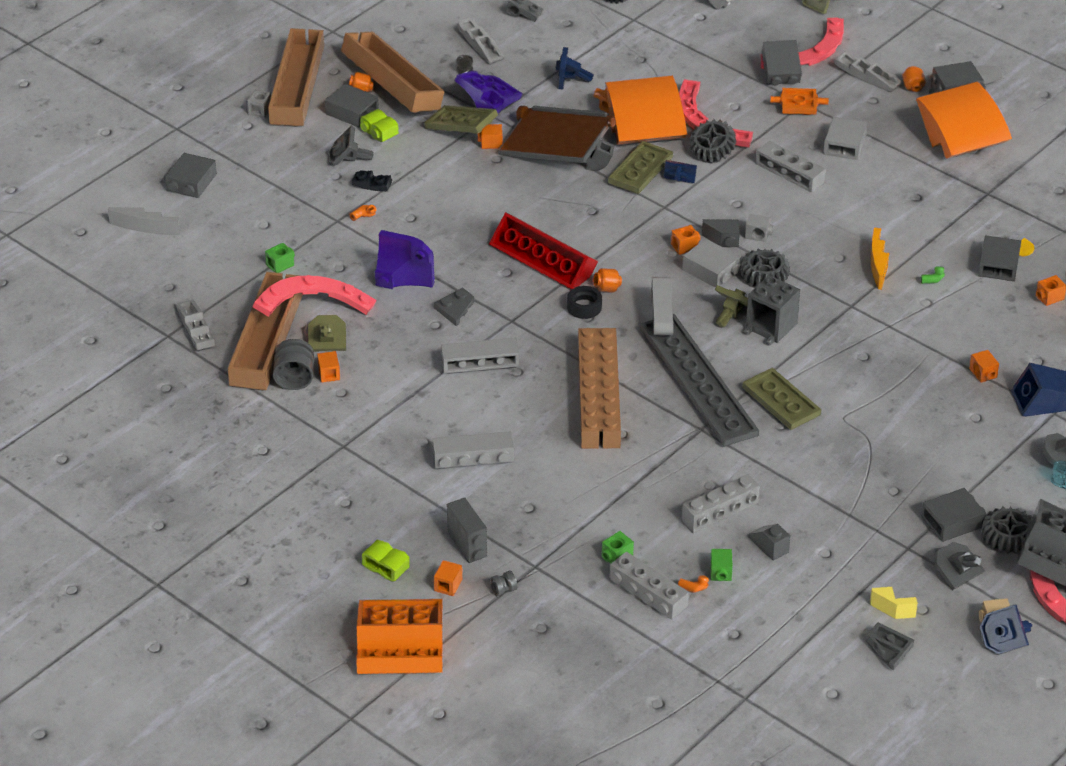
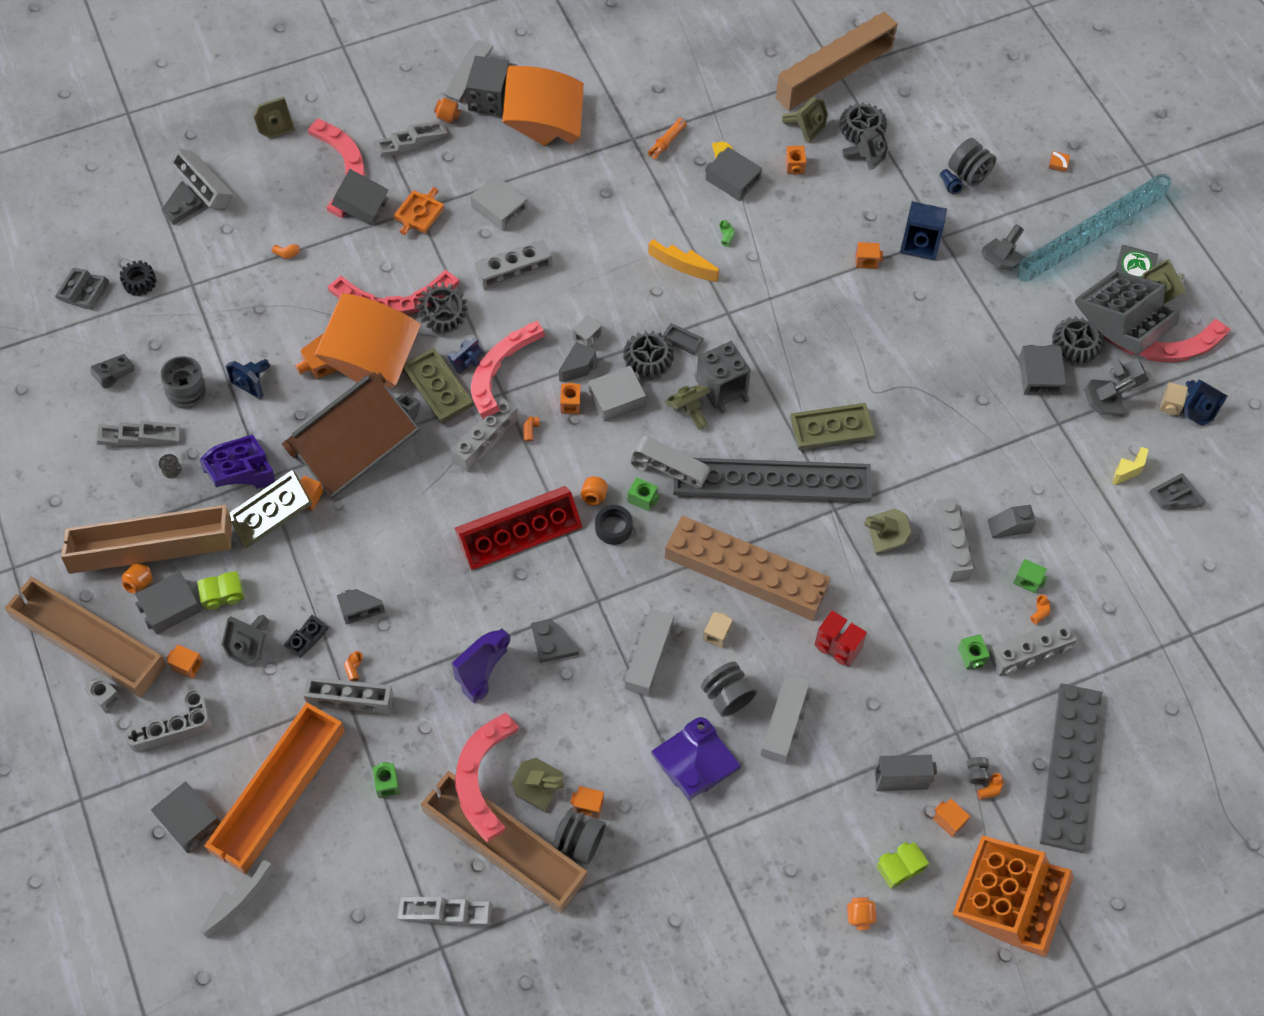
camera: 65 degrees left, 20 degrees up
none -> light grey beam [125,690,212,753]
none -> dark grey wheel [161,356,206,408]
none -> orange brick [167,644,203,679]
none -> orange piece [205,702,345,875]
none -> orange arm [272,244,300,259]
none -> light grey brick [303,677,394,714]
none -> dark grey slope [337,589,385,625]
none -> light grey brick [451,398,518,472]
none -> coral plate [471,321,546,419]
none -> orange arm [523,416,540,441]
none -> bright green brick [628,477,659,511]
none -> orange pin [648,118,687,159]
none -> dark purple slope [651,717,741,801]
none -> dark grey tile [662,323,704,355]
none -> dark grey wheel [701,661,757,717]
none -> tan brick [703,612,733,648]
none -> red piece [814,610,867,667]
none -> orange head [847,897,877,930]
none -> olive piece [864,508,912,555]
none -> orange arm [977,773,1004,800]
none -> dark grey plate [1039,683,1103,853]
none -> dark grey brick [1109,357,1149,388]

